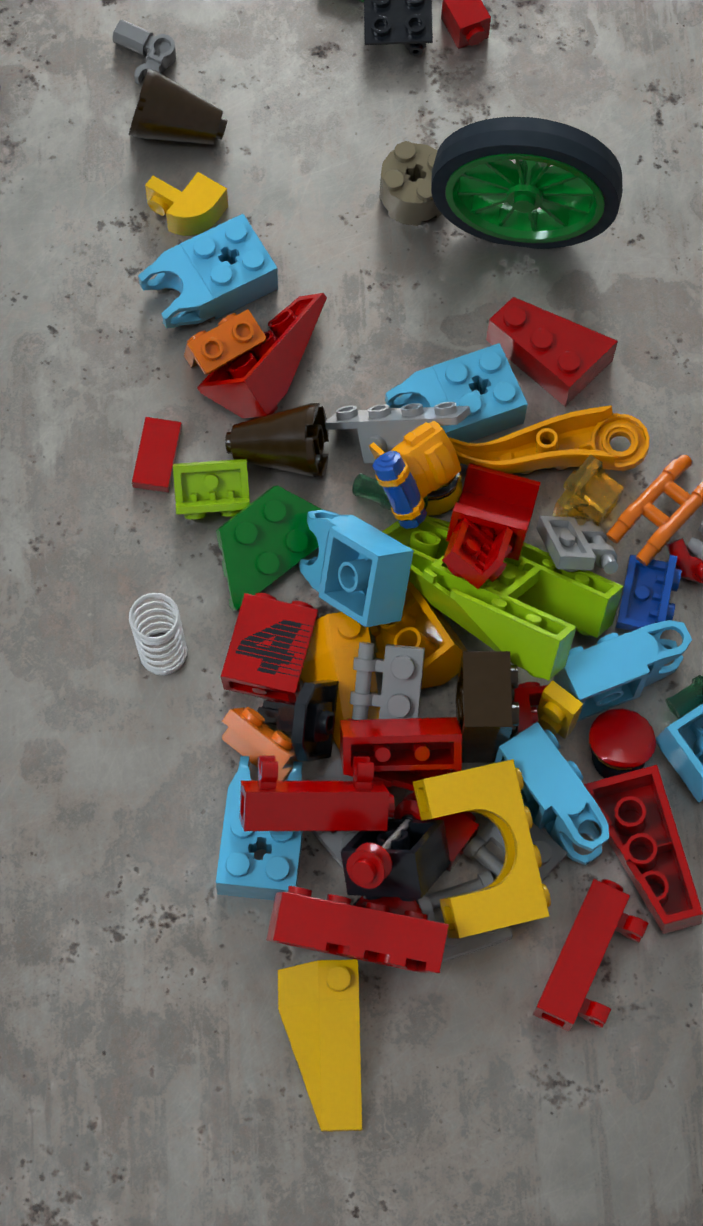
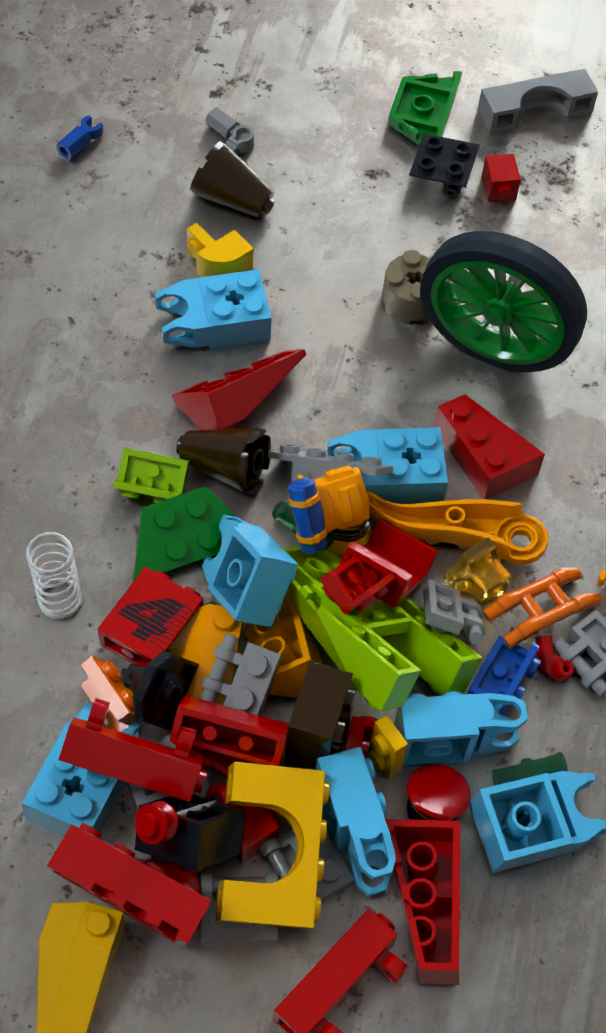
camera: 15 degrees right, 10 degrees down
red tile [132,417,182,493] -> none
orange bracket [184,309,266,375] -> none

